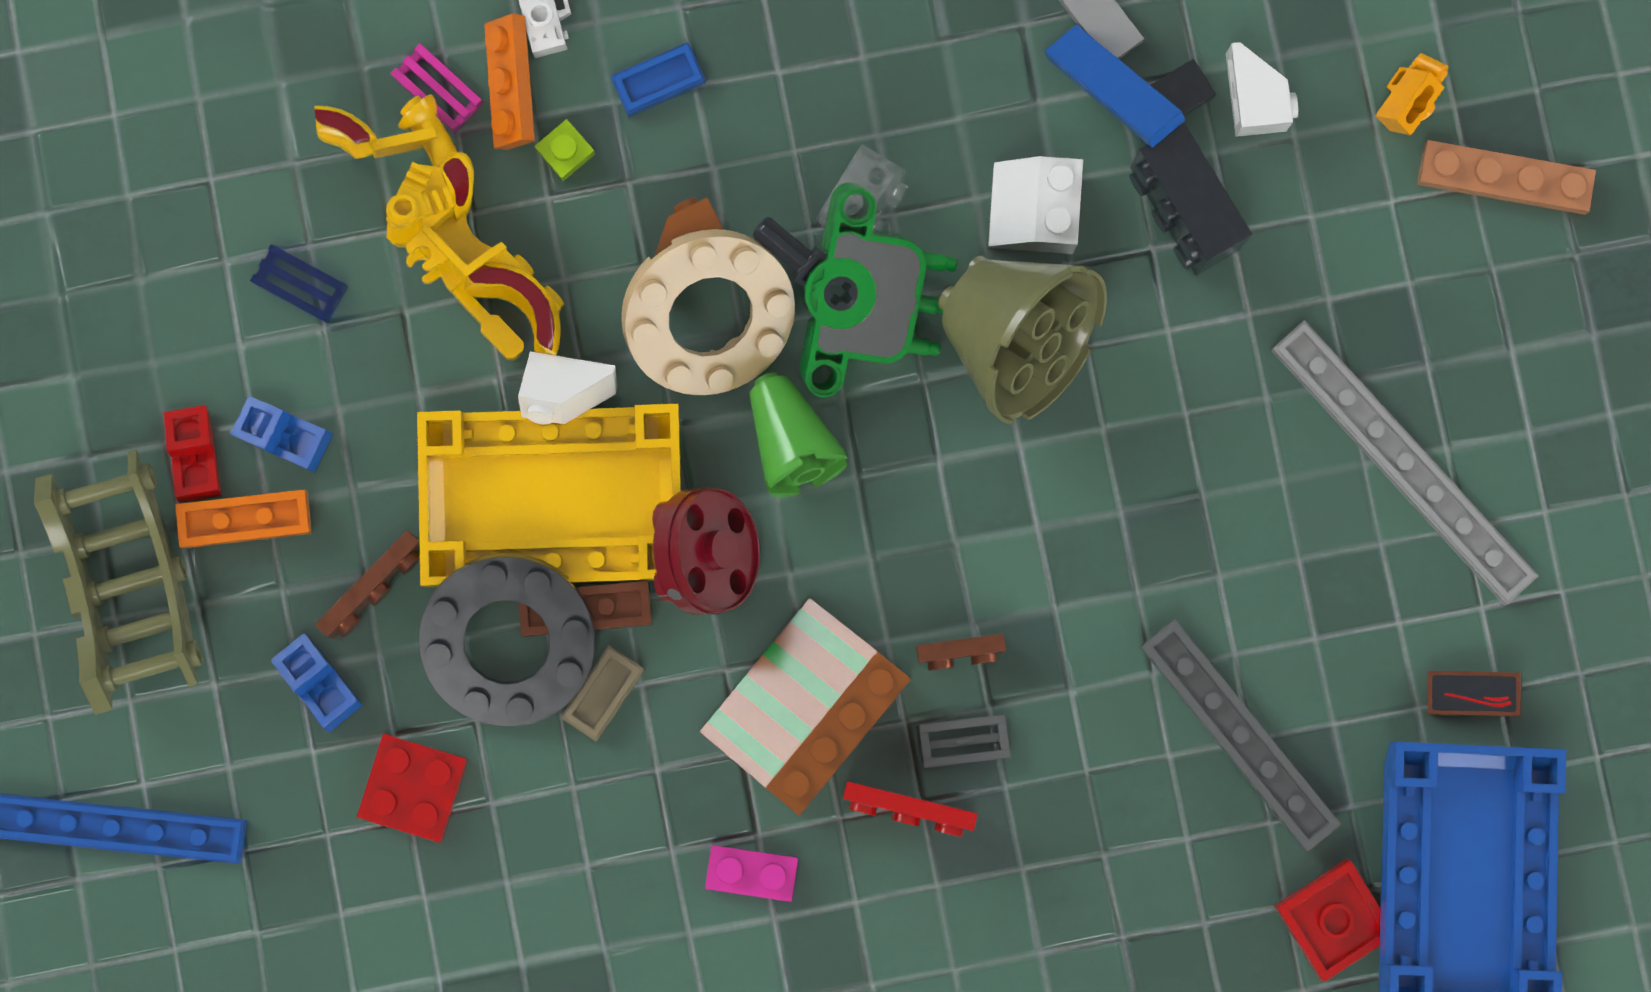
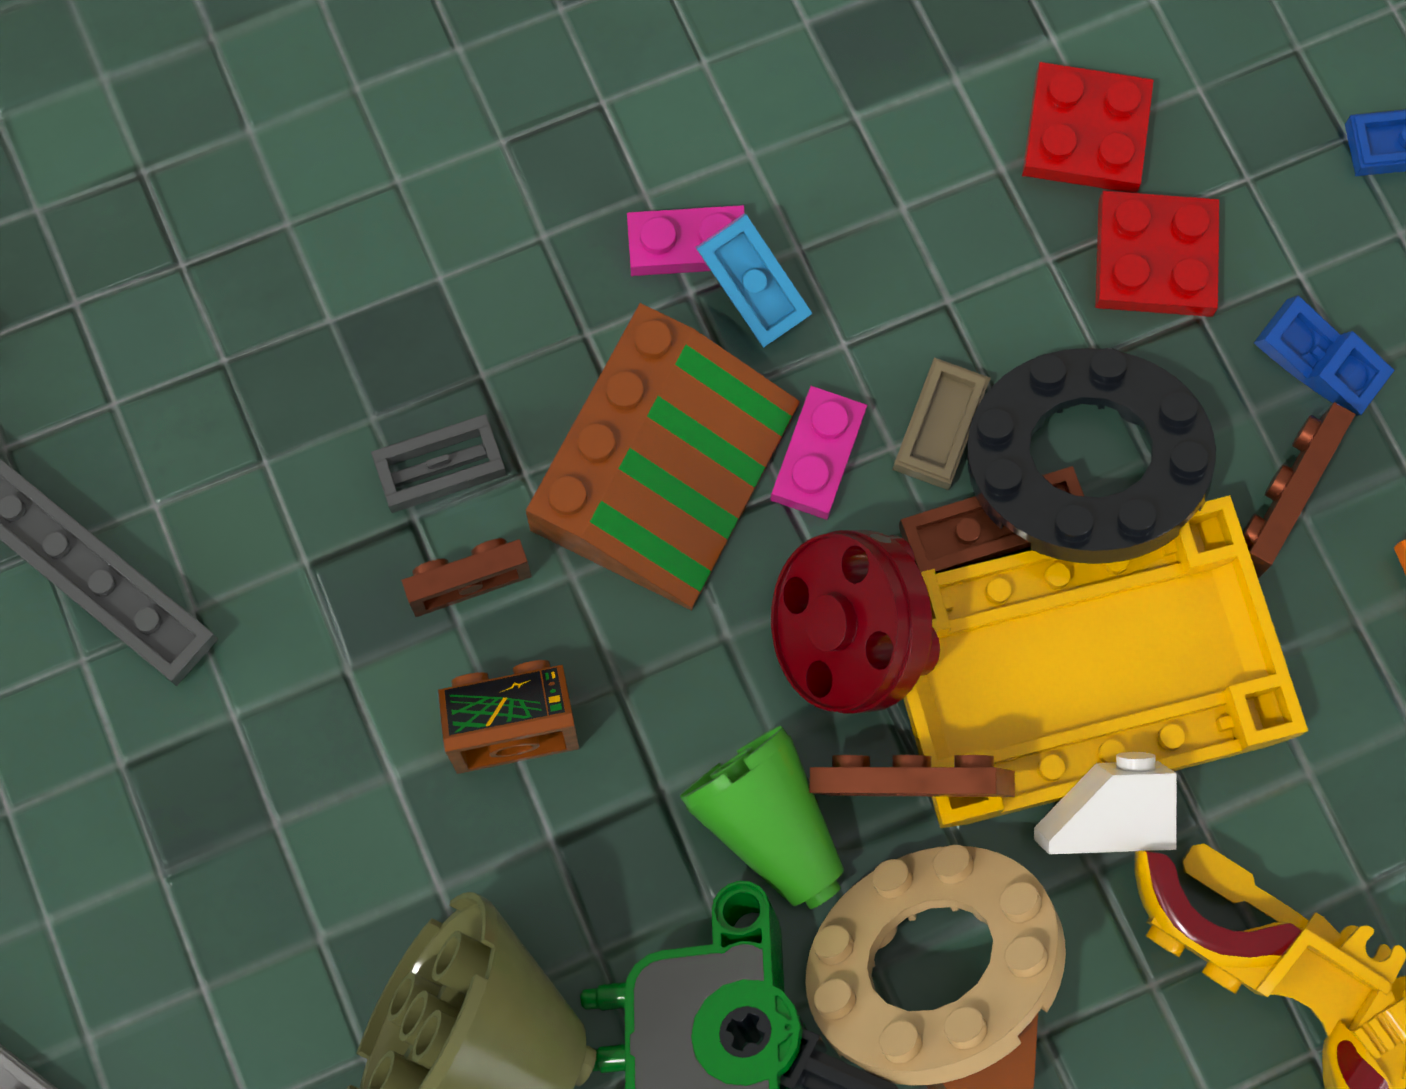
camera: 165 degrees right, 10 degrees down
red plate [842,781,978,837] -> none
none -> slope [438,660,580,774]
none -> dark azure plate [695,213,813,348]
none -> dark pink plate [770,386,867,520]
none -> copper plate [809,755,1015,797]
none -> red plate [1022,62,1154,193]

